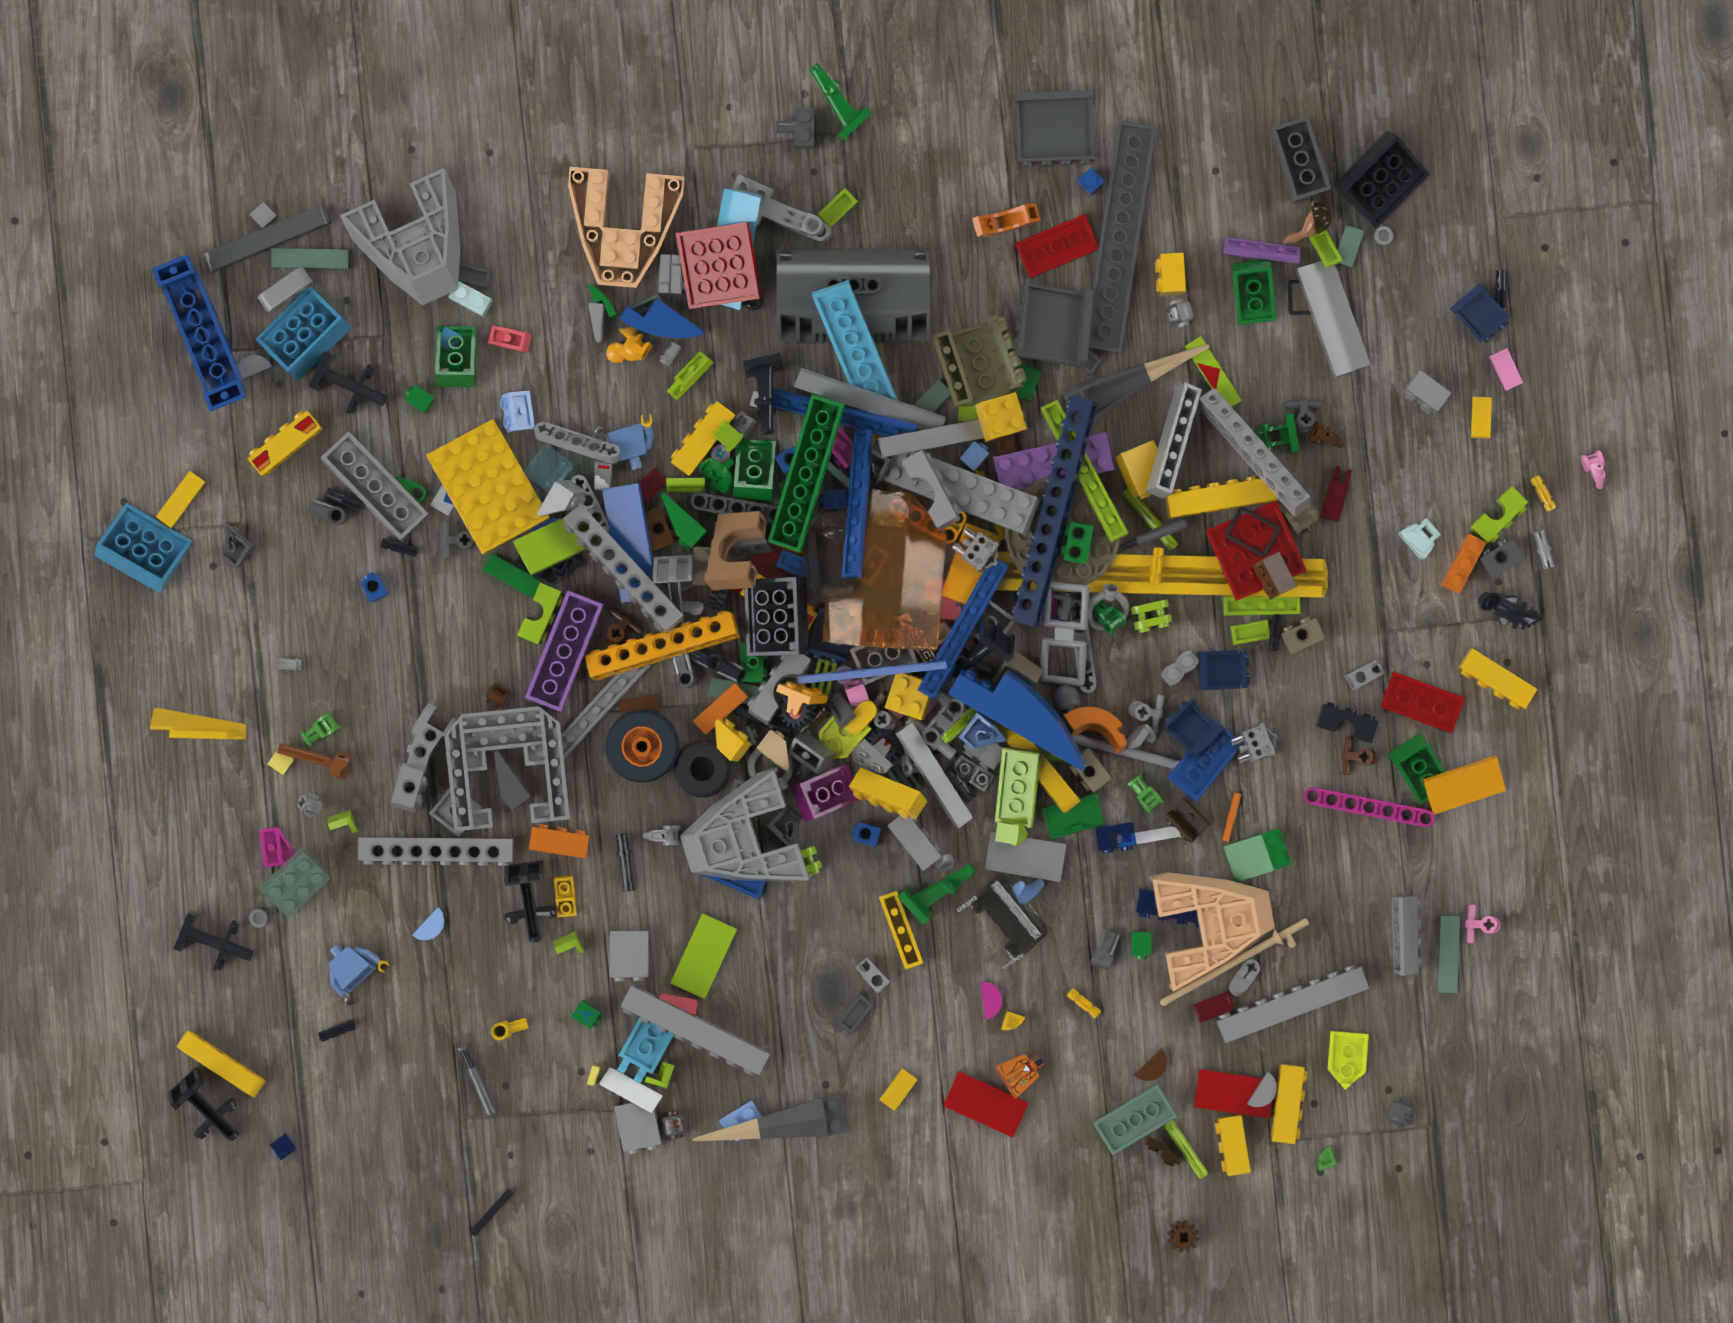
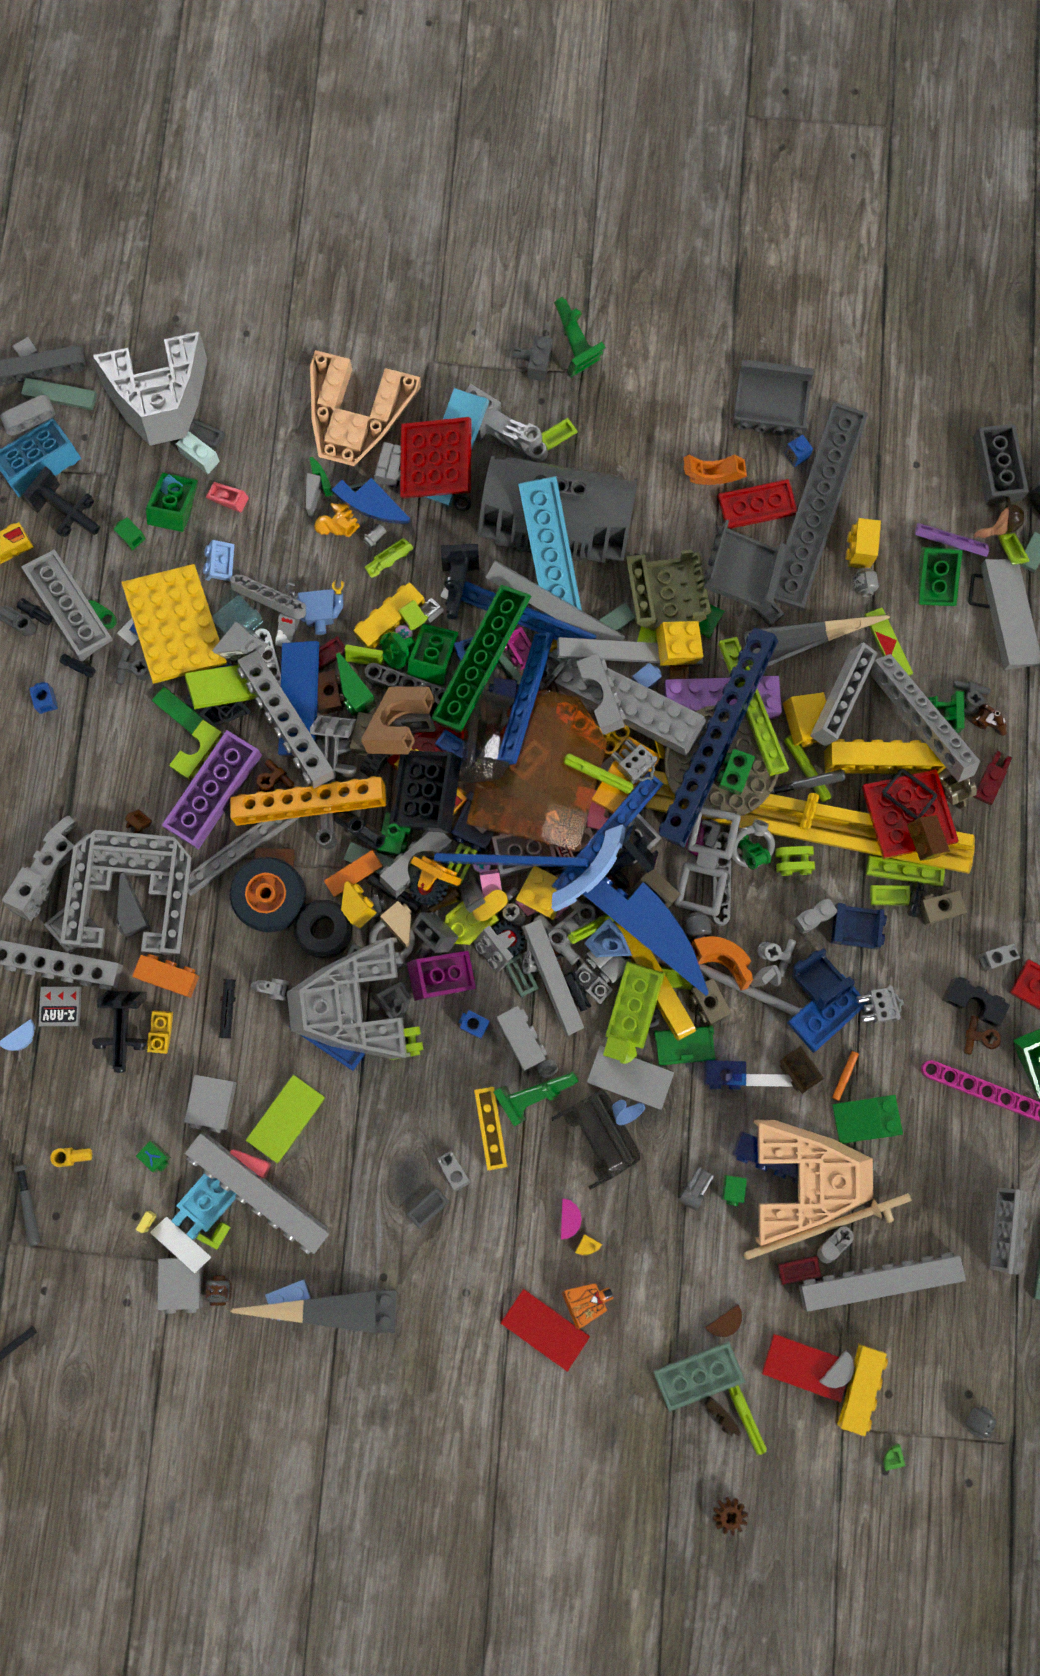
camera: 15 degrees right, 10 degrees down
lime tile [553,931,585,954] -> none
yellow brick [849,768,927,820] -> none
yellow slope [879,1068,918,1111] -> none
yellow axle [1067,988,1101,1018] -> none
bright green connector [1127,774,1164,814] -> none
yellow brick [1214,1114,1251,1176] -> none
neon yellow tile [1327,1031,1369,1090] -> none
none -> tile [39,987,82,1027]
none -> light blue tile [552,824,626,912]
none -> lime axle [564,754,634,794]

